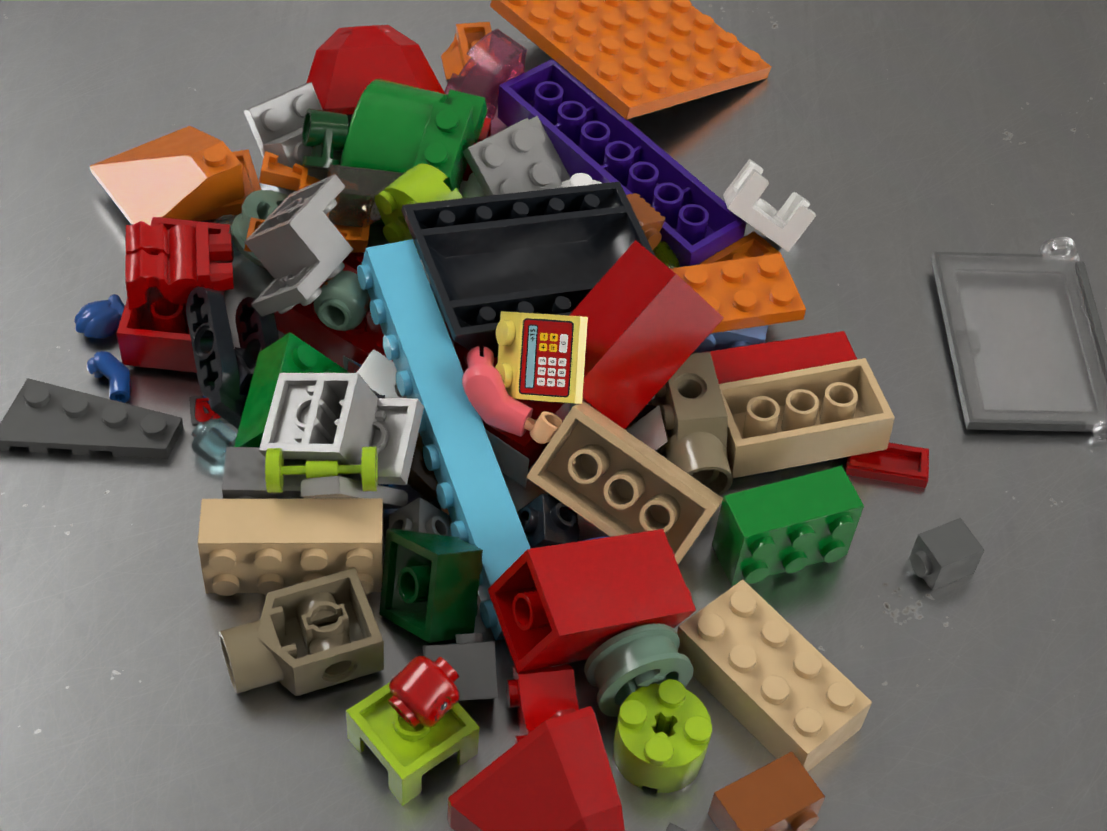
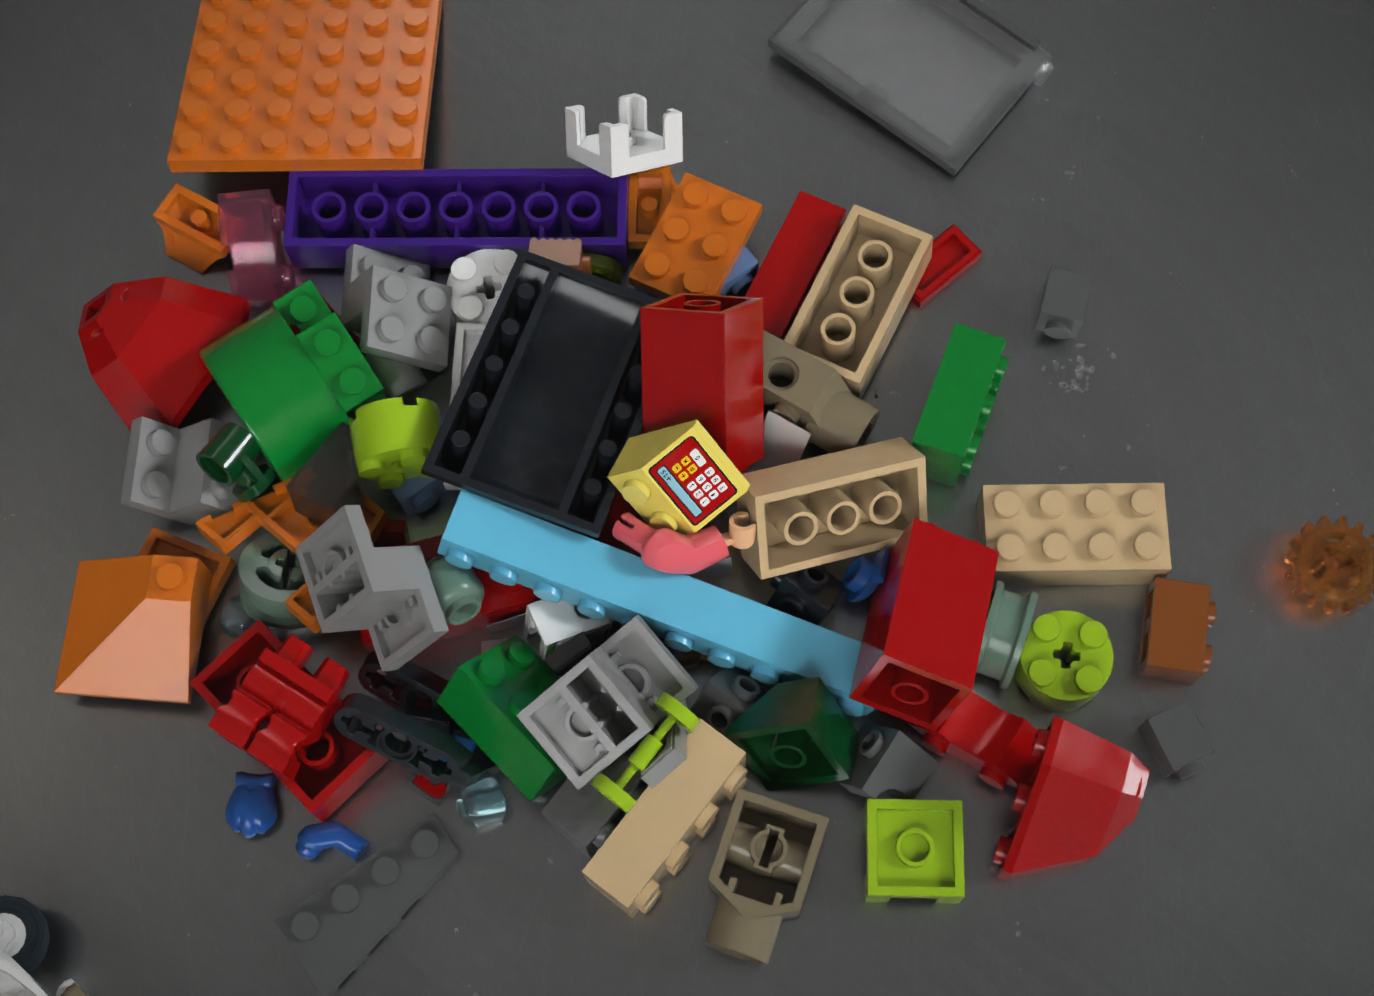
camera: 40 degrees left, 20 degrees up
red head [388,656,460,728] -> none

